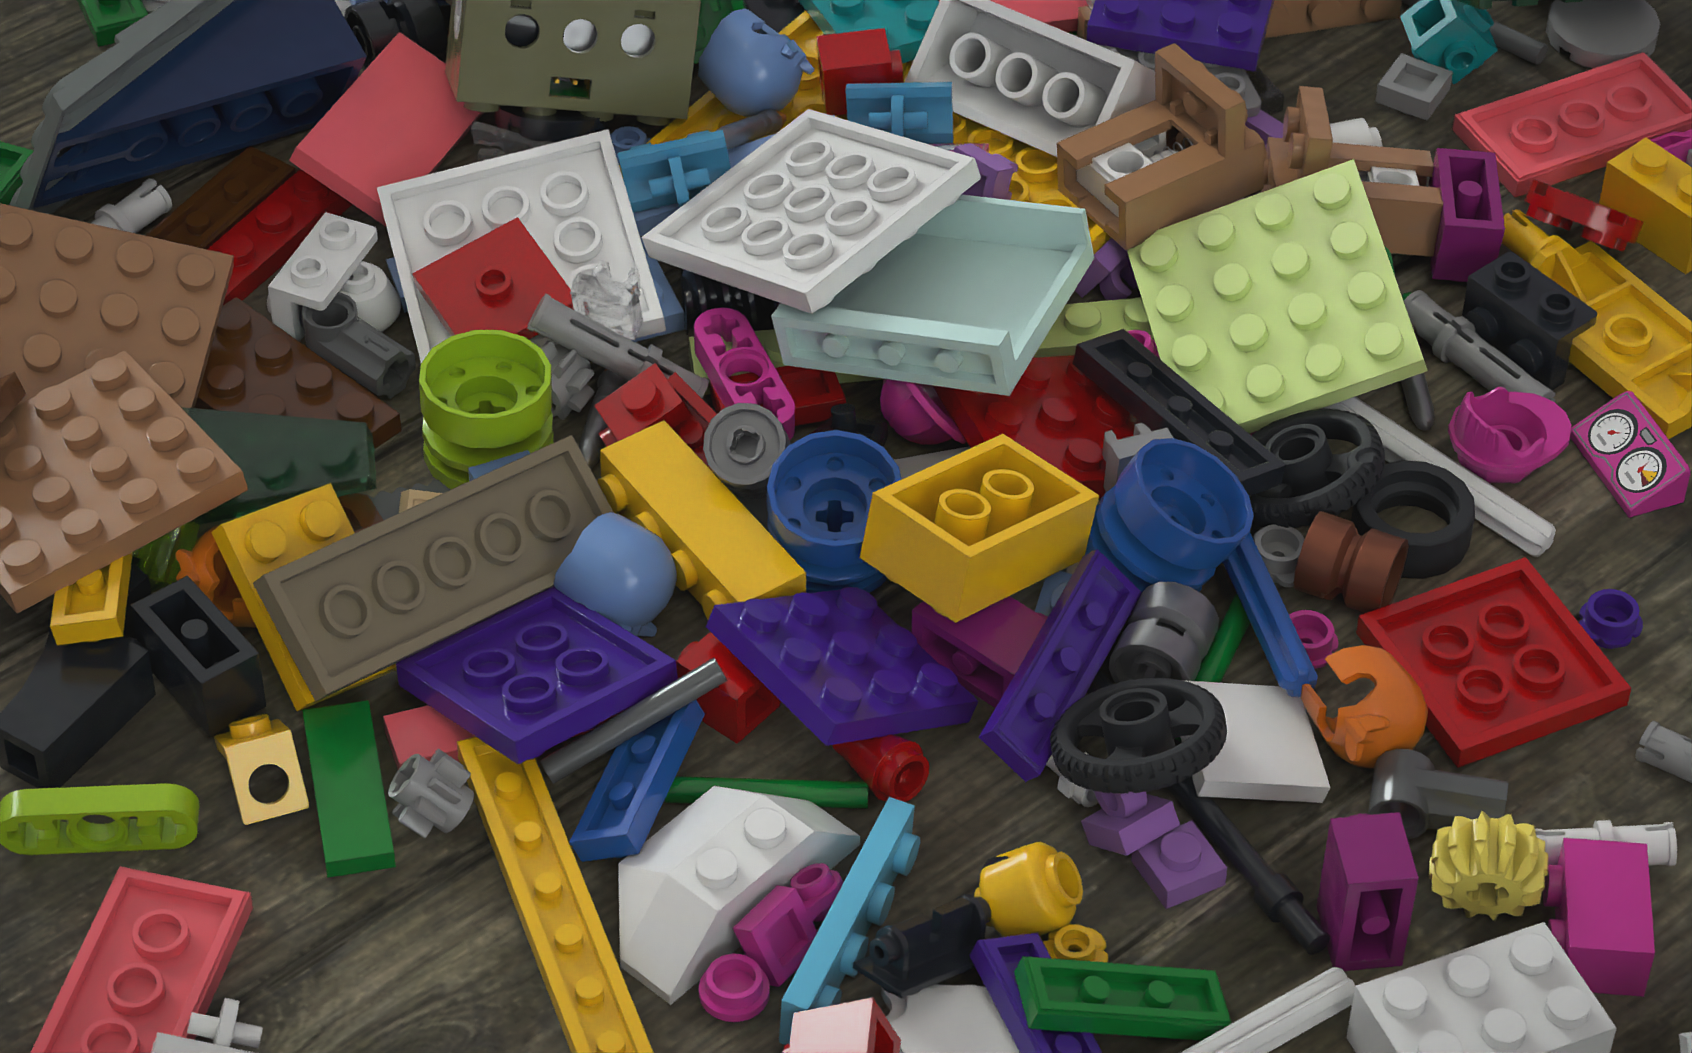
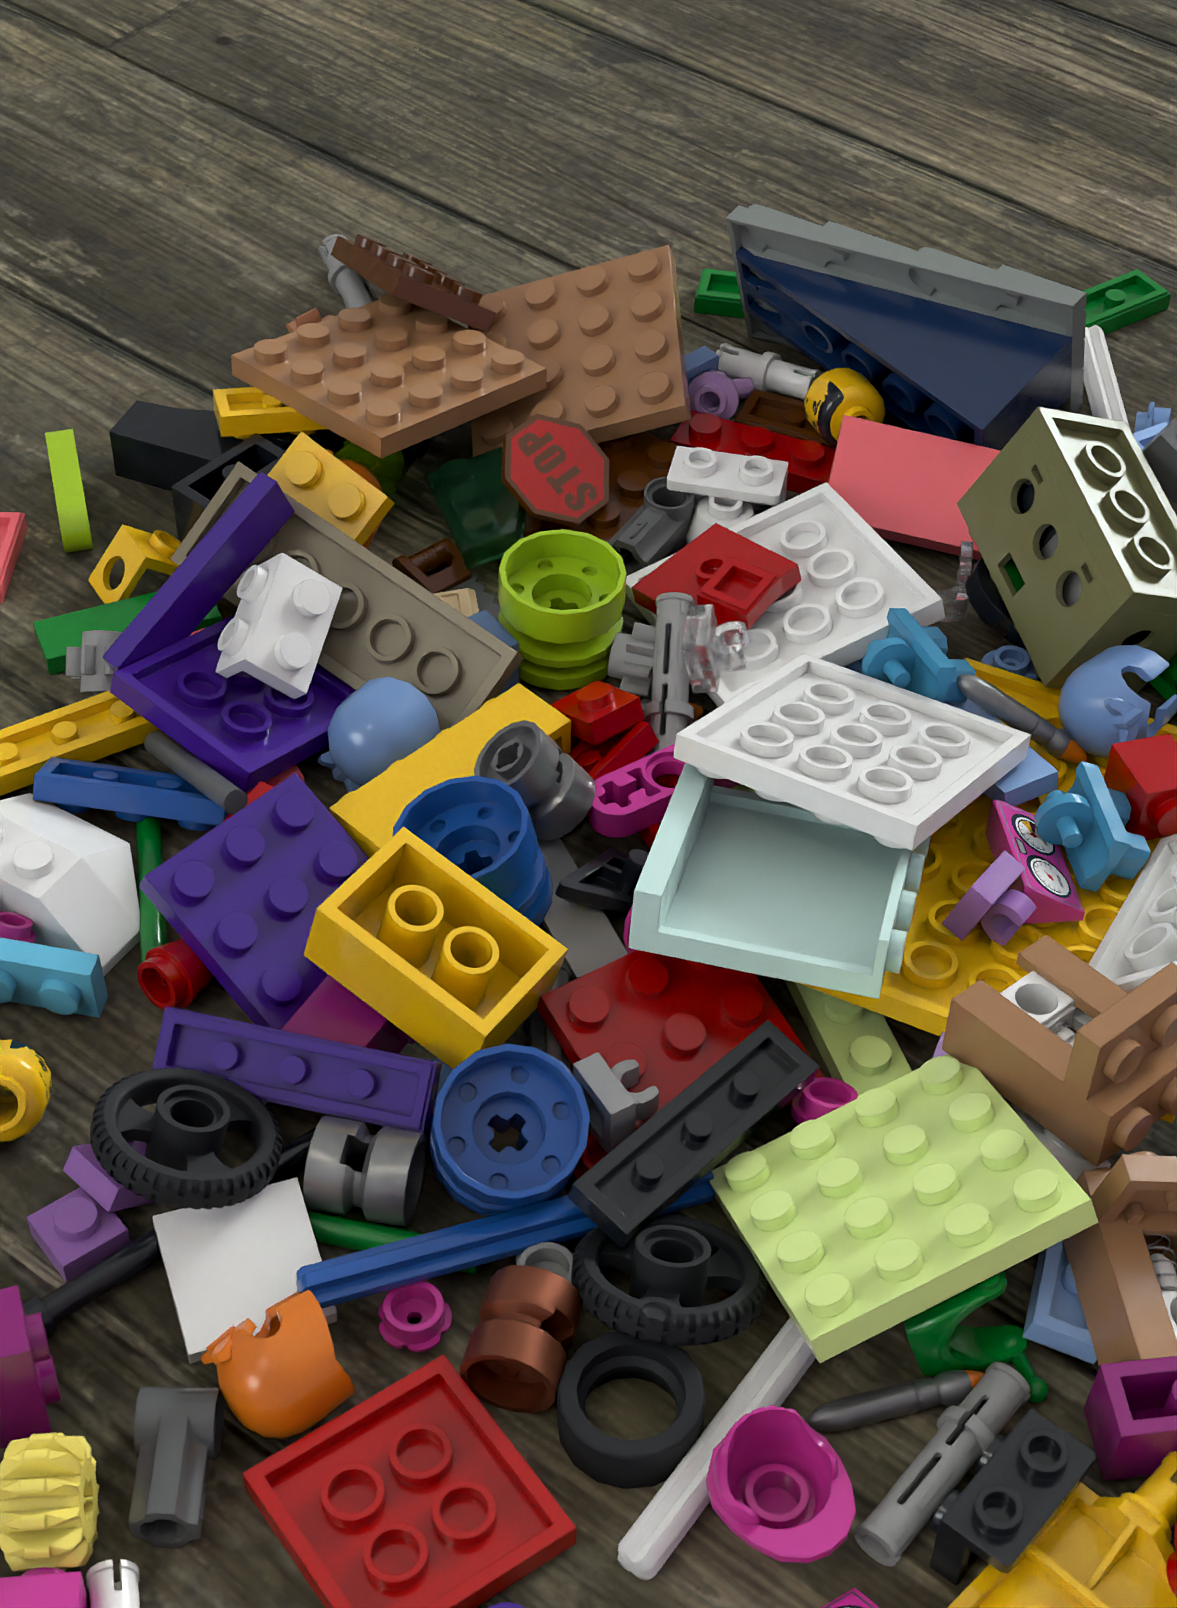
camera: 80 degrees right, 0 degrees up
none -> dark purple tile [102,472,295,672]
none -> white bracket [216,553,342,699]
none -> piece [501,414,609,527]
none -> red tile [696,556,783,630]
none -> yellow head [804,368,885,447]

